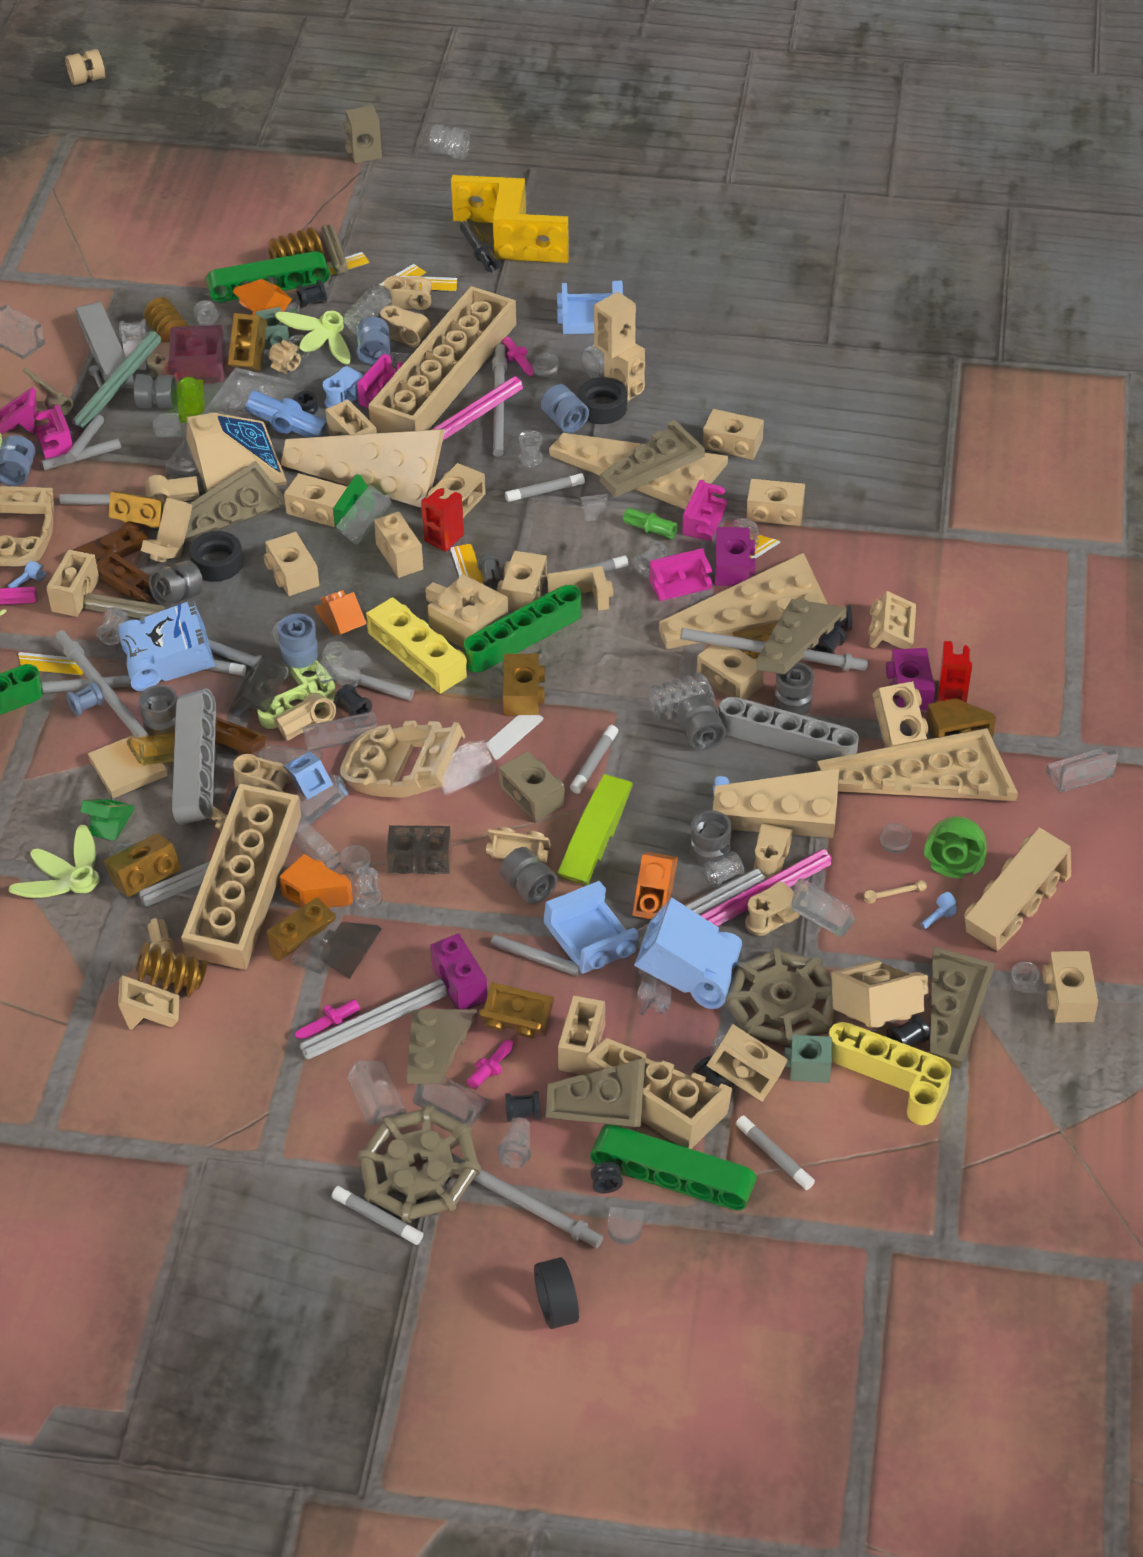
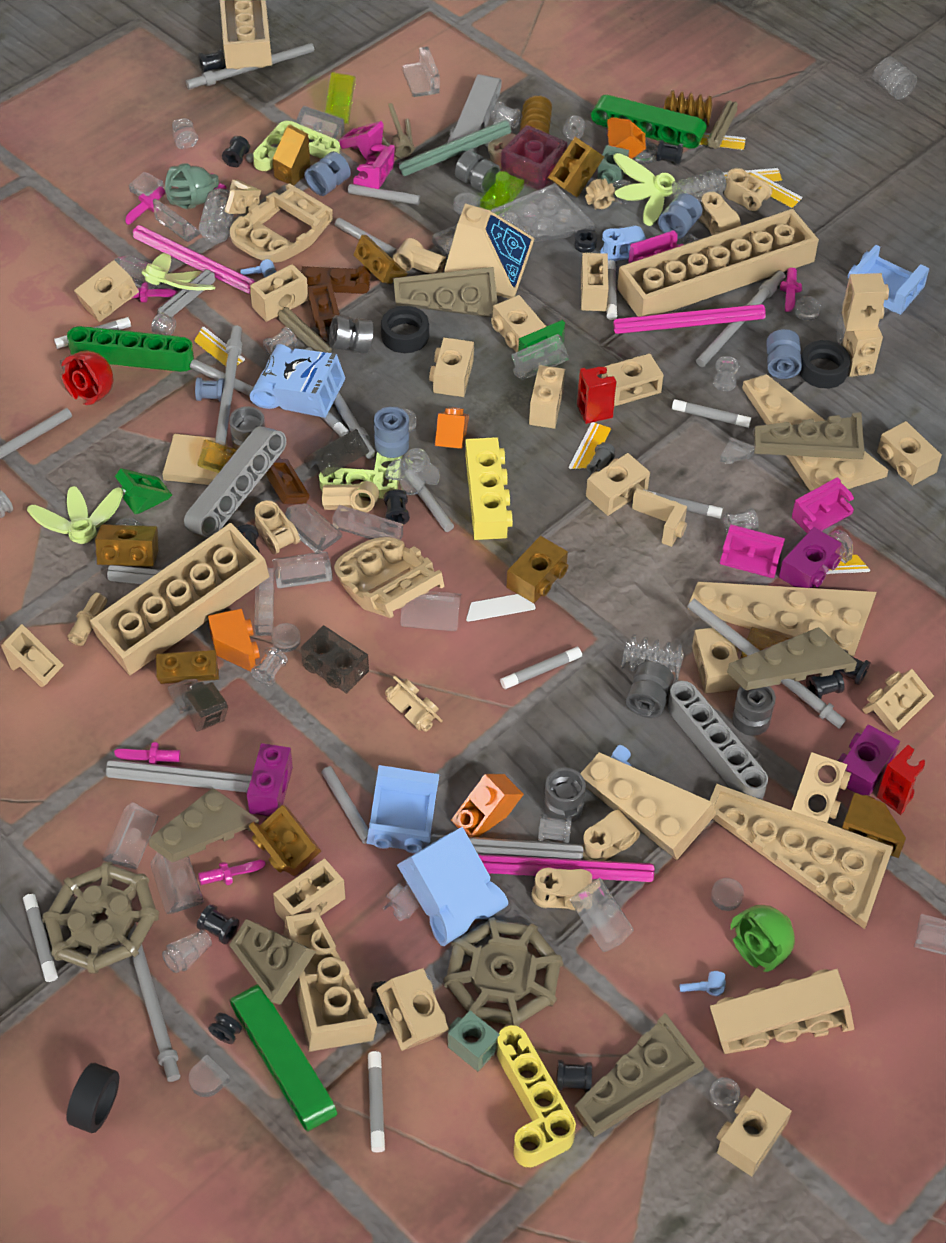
camera: 35 degrees right, 5 degrees up
light grey bar [65,415,104,463] -> none
pearl gold piece [136,942,207,998] -> none
tan bracket [141,498,192,562] -> none
medium blue piece [245,390,327,437] -> none
tan wing [281,429,445,508] -> none
light blue brick [284,751,333,800] -> none
dark tan brick [343,105,382,163] -> none
tan hinge [425,574,508,648] -> none
yellow bracket [451,175,569,263] -> none
black pin [460,219,500,273] -> none
green beam [464,585,581,673] -> none
dark tan brick [499,751,565,823] -> none
flat silver wheel [499,847,557,905] -> none
lime slope [558,774,633,886] -> none
bright green axle [623,508,678,540] -> none
tan brick [746,479,805,526] -> none
tan hinge [831,960,928,1027] -> none
tan hinge [864,880,927,904] -> none

